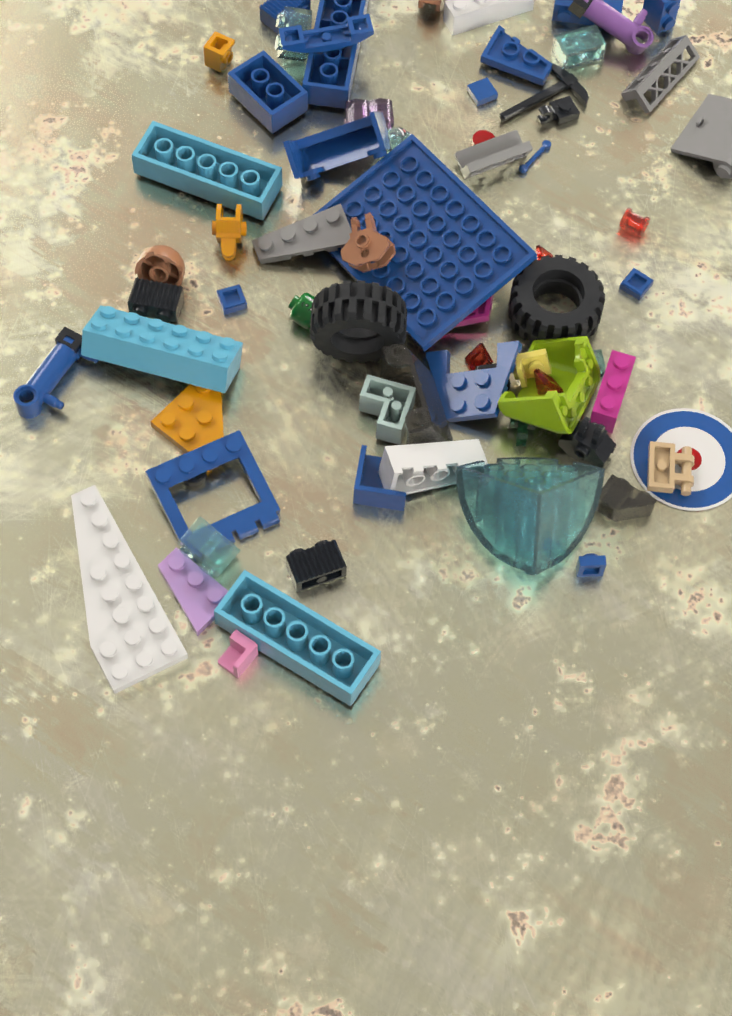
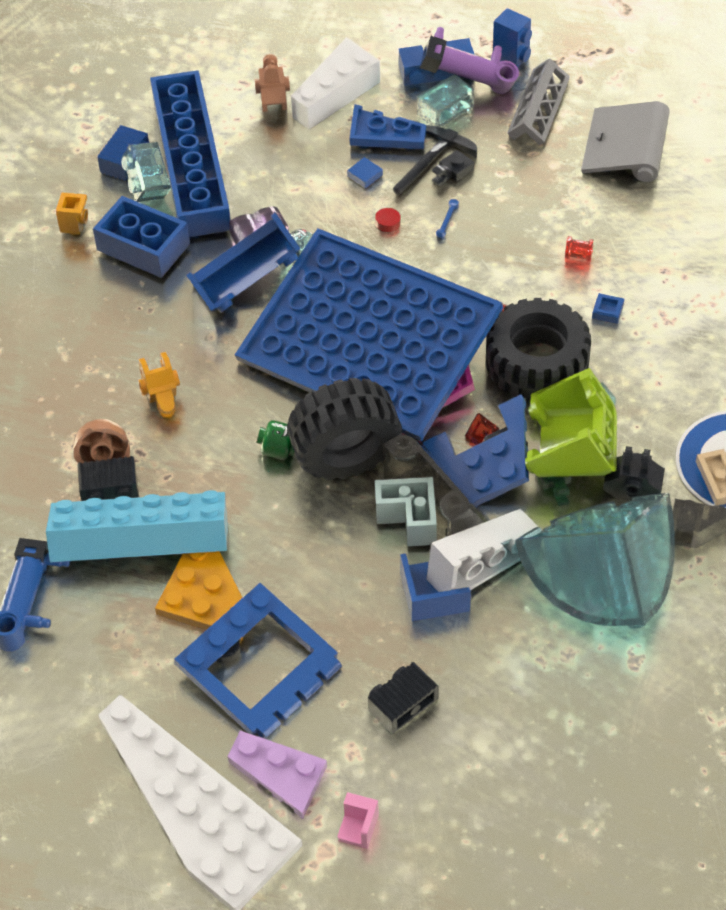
camera: 15 degrees left, 10 degrees down
medium azure brick [131,121,283,220] -> none
clear light blue brick [177,516,241,578] -> none
medium azure brick [214,570,381,706] -> none
blue tile [216,284,247,315] -> none
light grey wing [251,204,352,264] -> none
blue slope [278,14,374,53] -> none
nougat hinge [341,213,396,273] -> none
light grey panel [454,130,533,179] -> none
light yellow bracket [513,348,551,388] -> none
clear red slope [534,369,564,394] -> none
blue plate [576,553,606,577] -> none
dark pink arch [590,350,636,433] -> none

